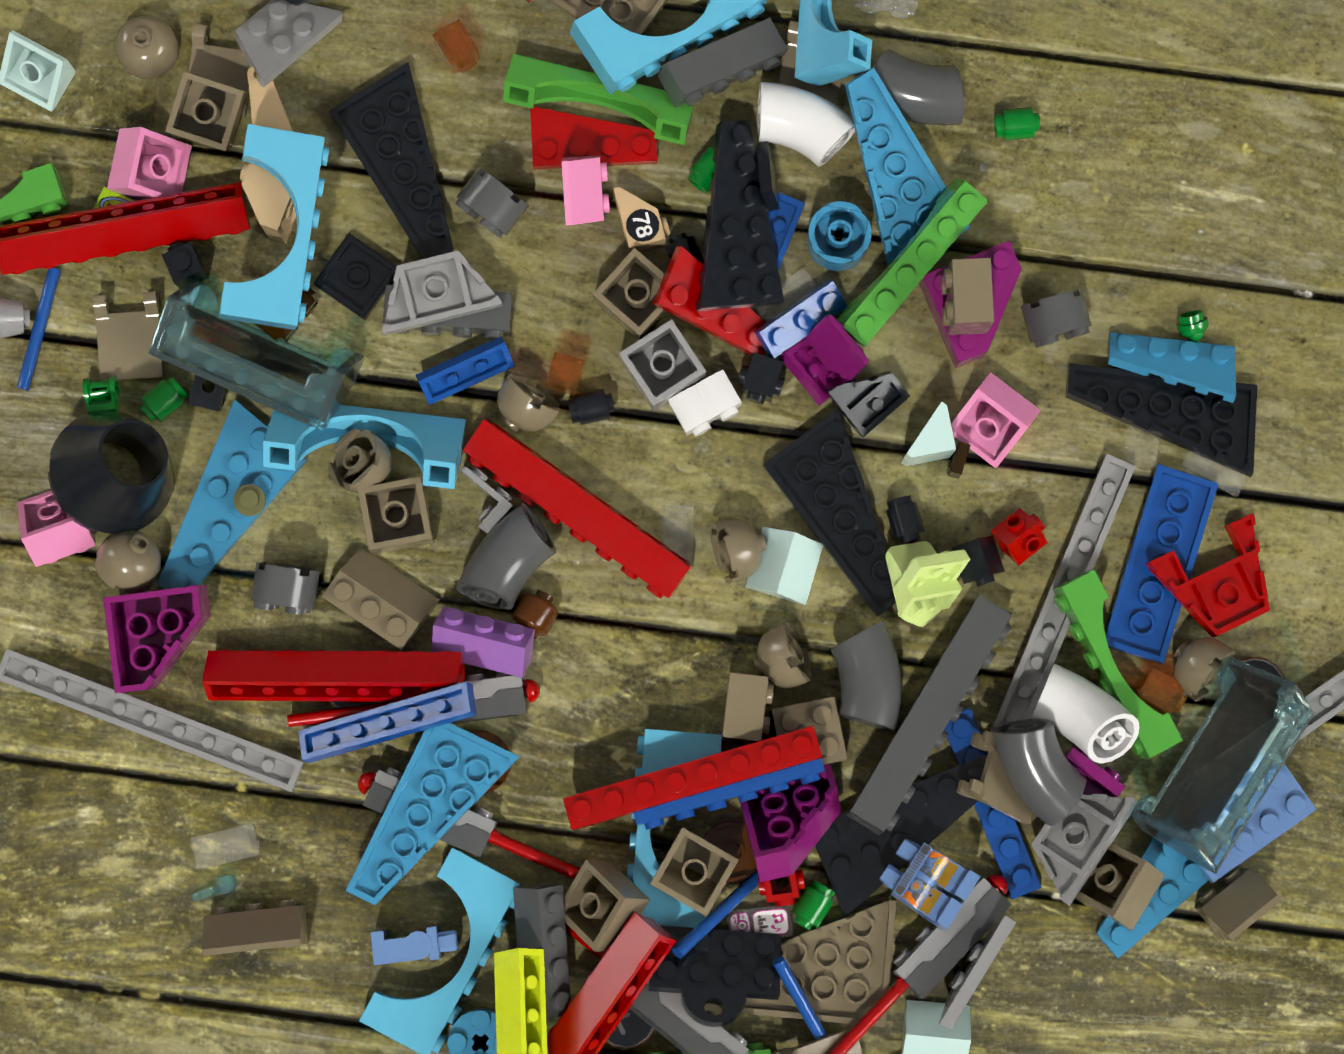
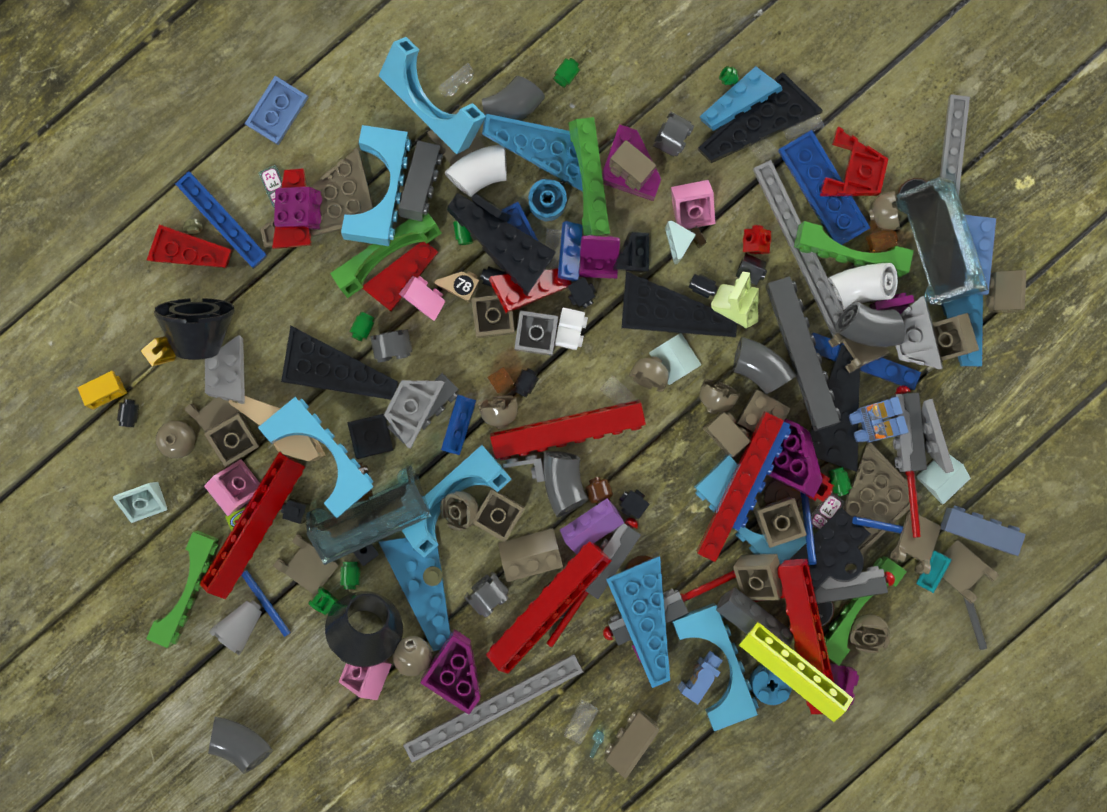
camera: 45 degrees left, 5 degrees up
plate [299,681,477,763] -> none
clear orange brick [432,19,480,74] -> none
none -> green brick [349,312,375,342]
none -> black brick [619,489,650,519]

